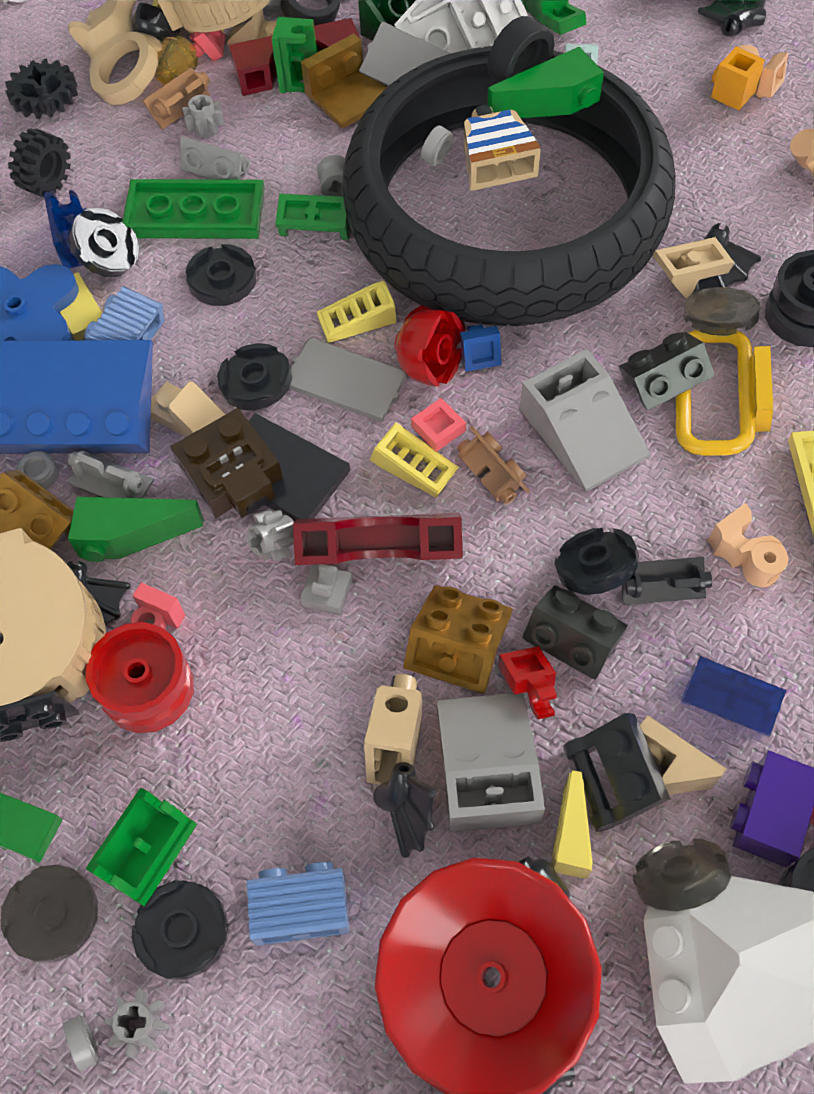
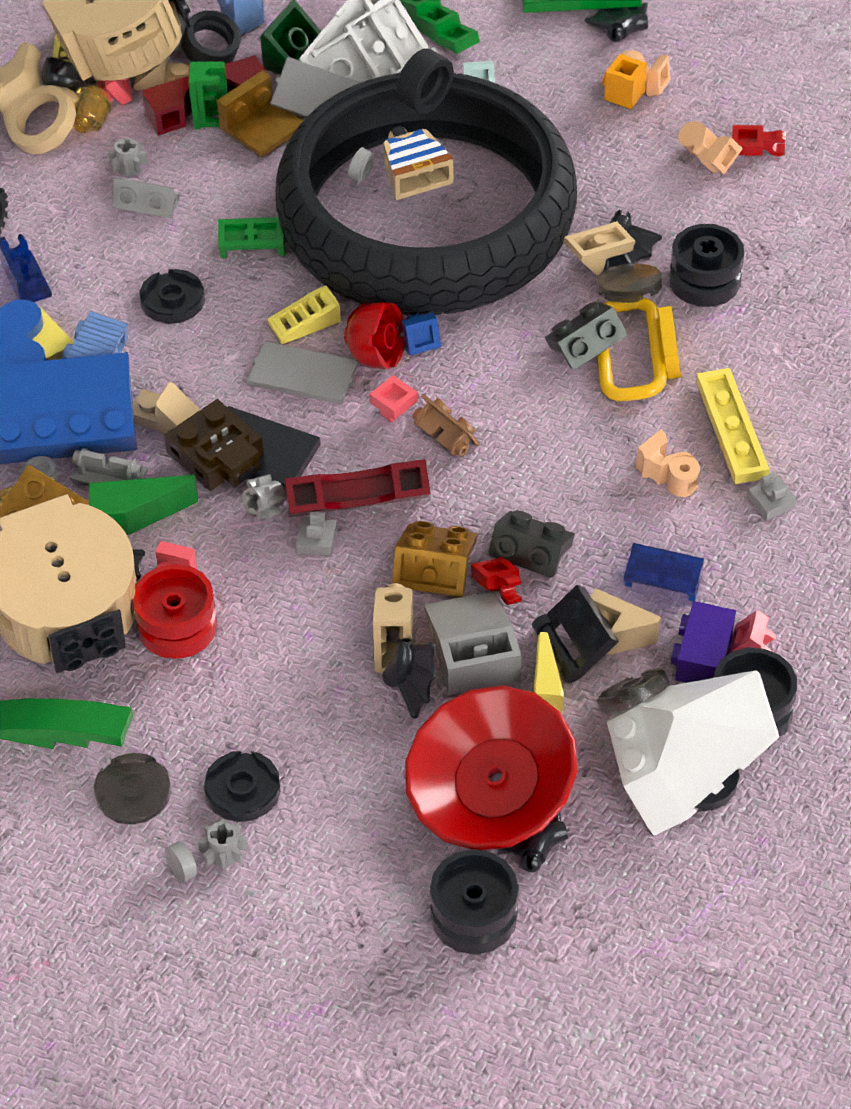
camera: 10 degrees left, 10 degrees down
tile [68,208,139,277] -> none
green hinge [85,787,198,907] -> none
green tile [122,179,265,239] -> none
medium nougat hinge [142,67,211,130] -> none
black tile [217,343,293,411] -> none
medium blue brick [247,862,350,946] -> none
light grey wheel [317,155,345,197] -> none
light yellow slope [370,422,459,498] -> none
green slope [488,47,604,118] -> none
light grey slope [520,349,650,493] -> none
black tile [554,528,639,595] -> none
black hinge [622,557,712,605] -> none

